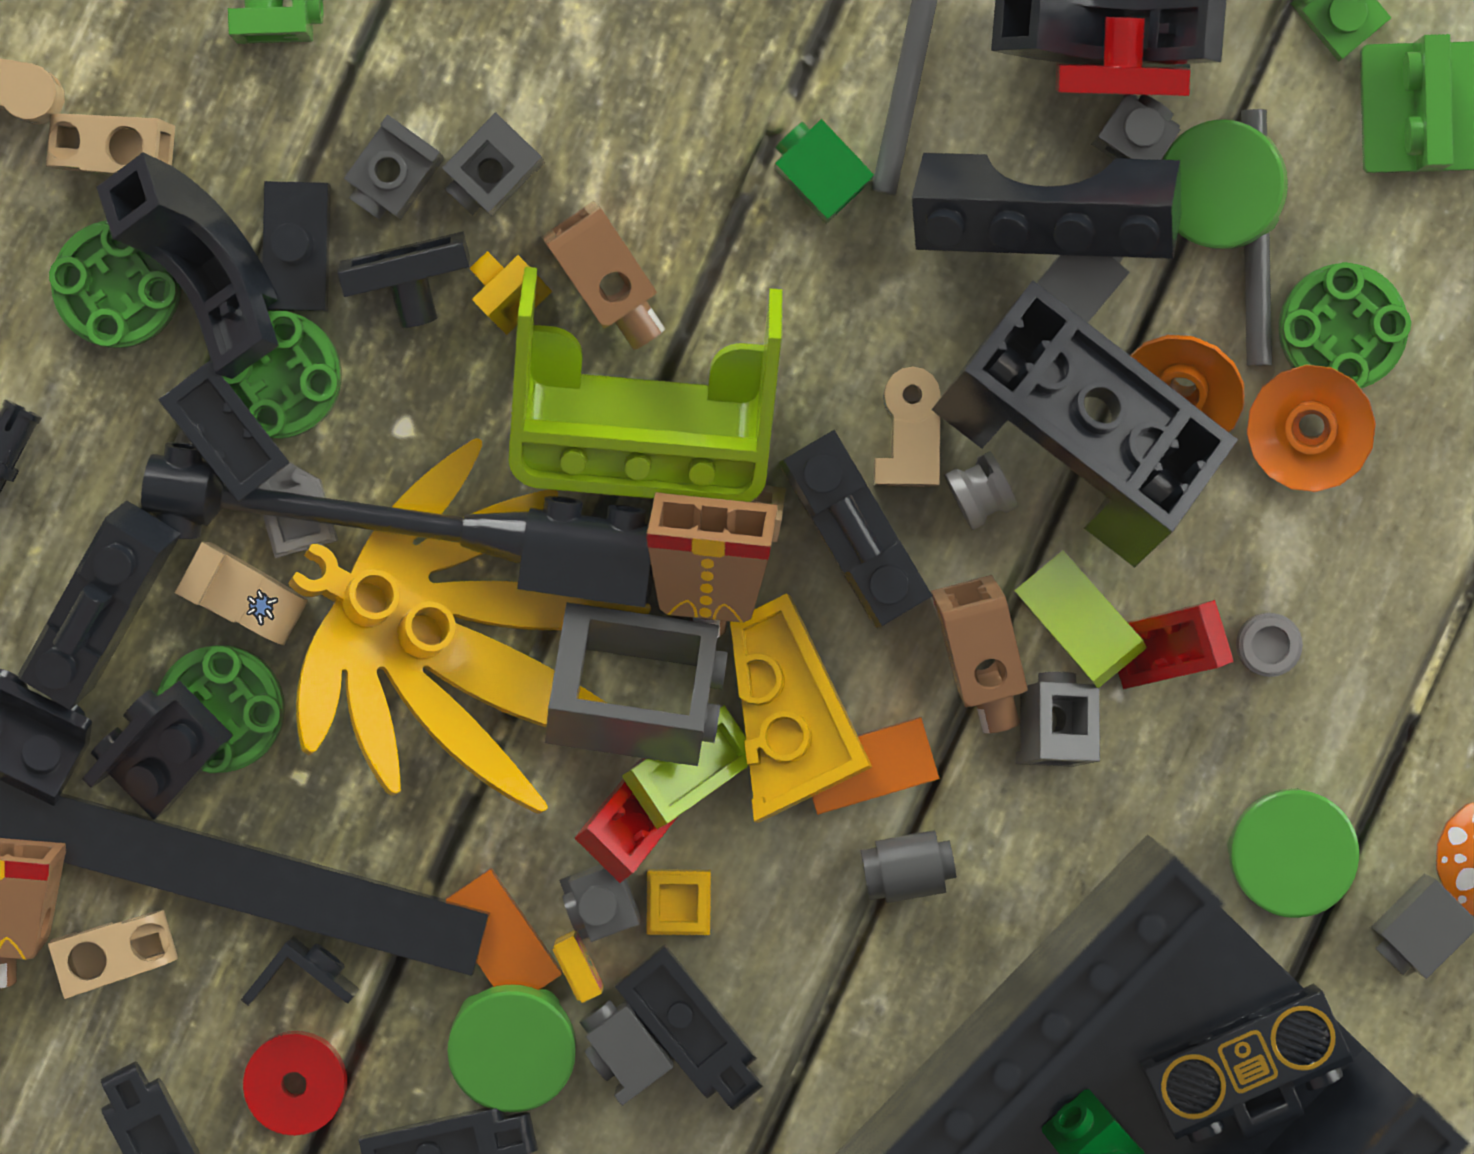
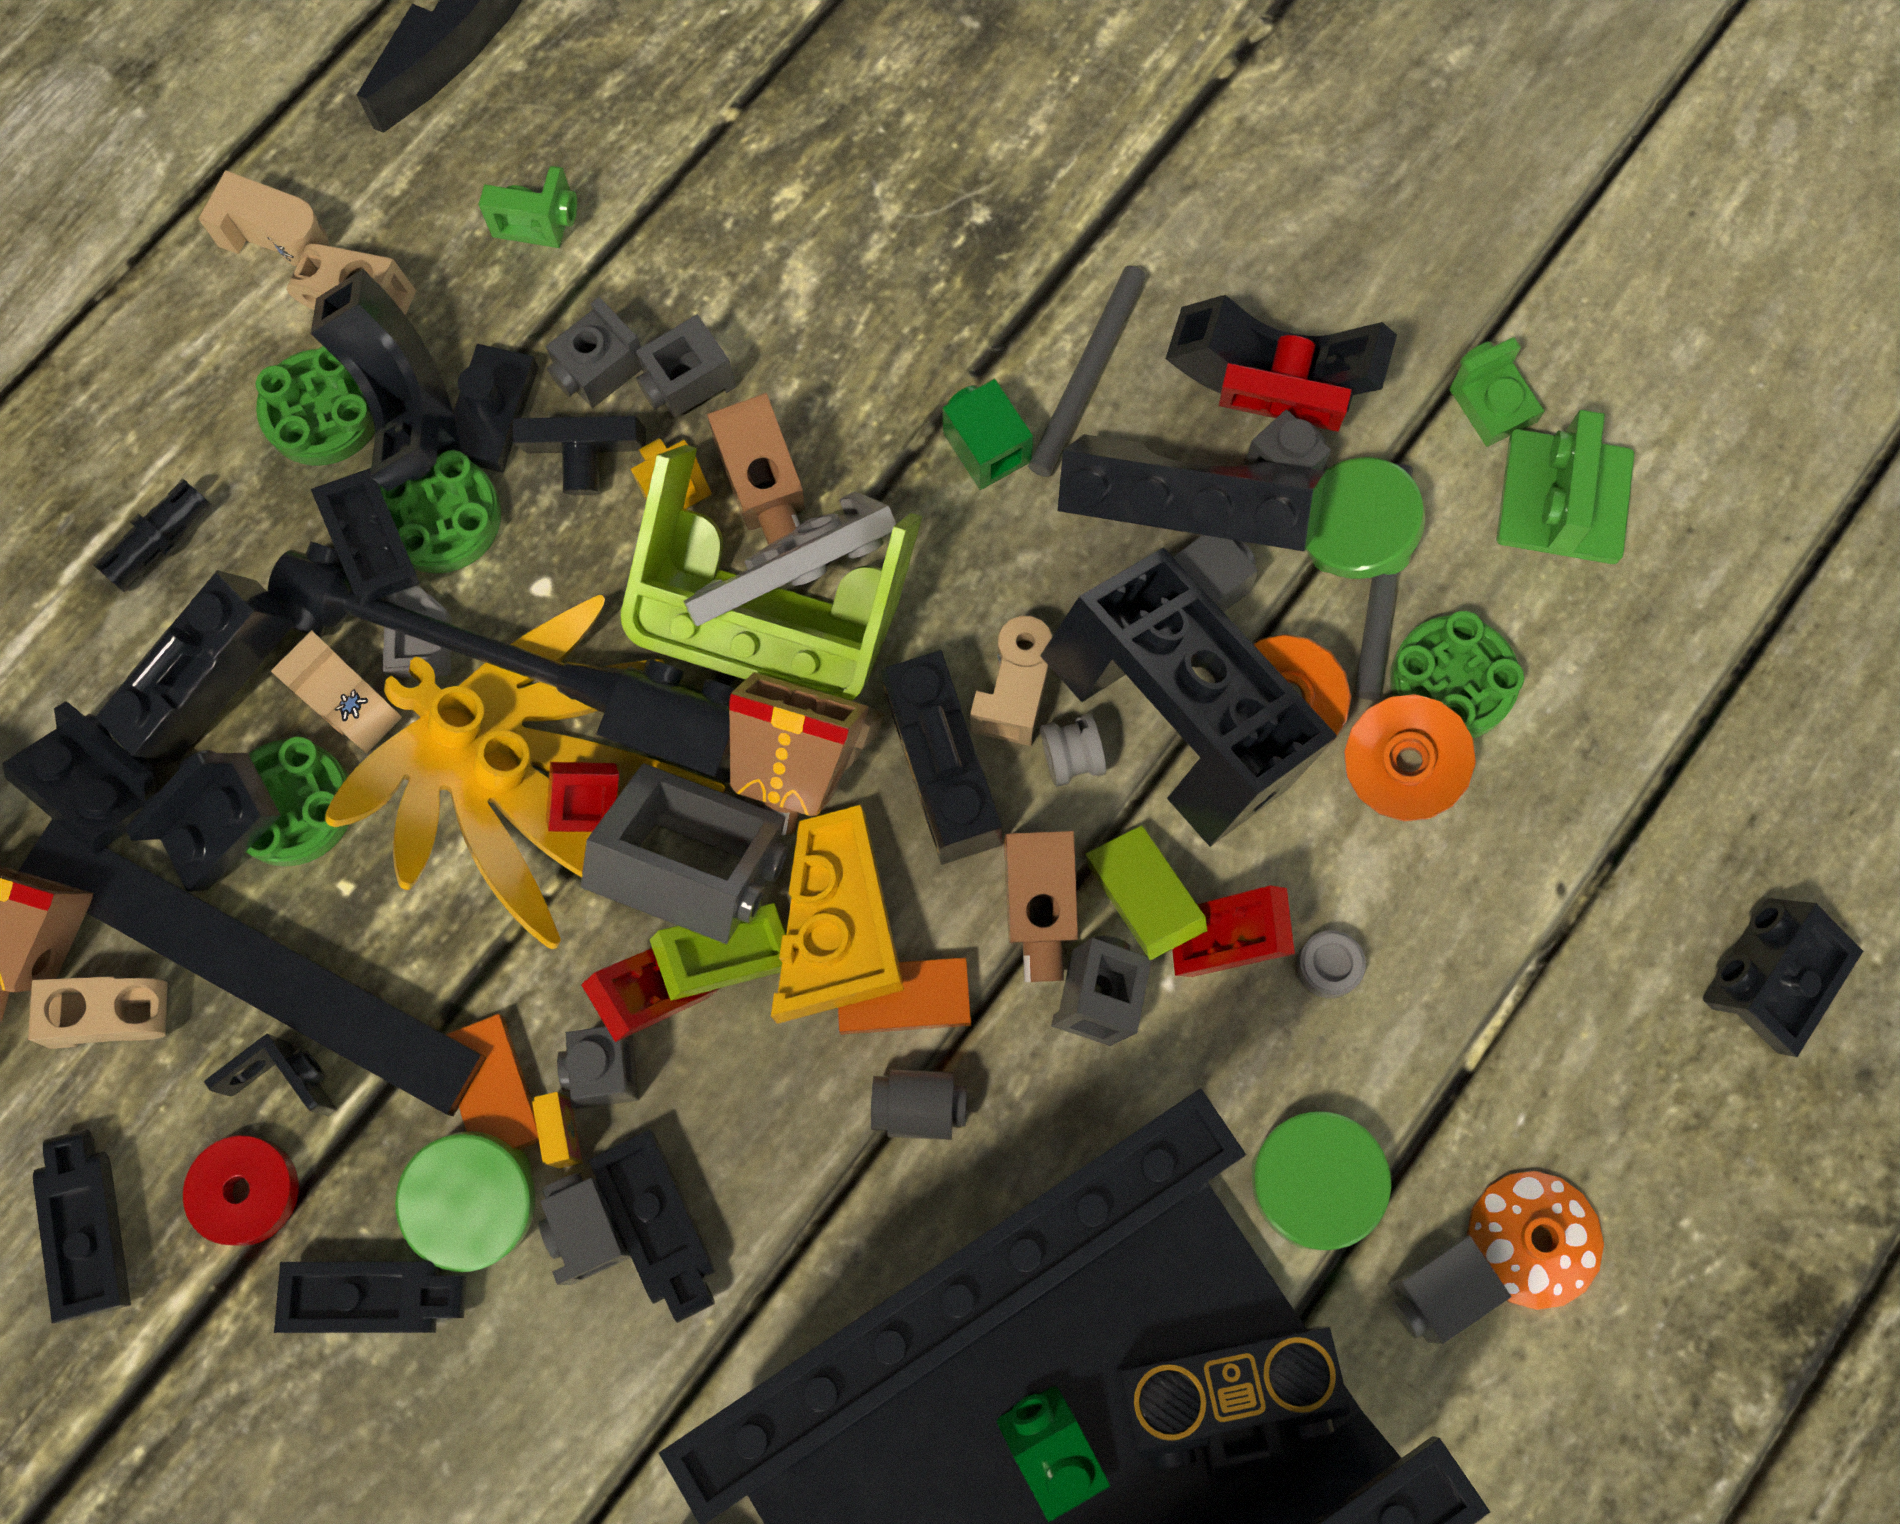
camera: 15 degrees right, 15 degrees down
yellow tile [647,869,711,935] -> none
none -> red tile [546,762,619,832]
none -> light grey wing [683,491,896,627]

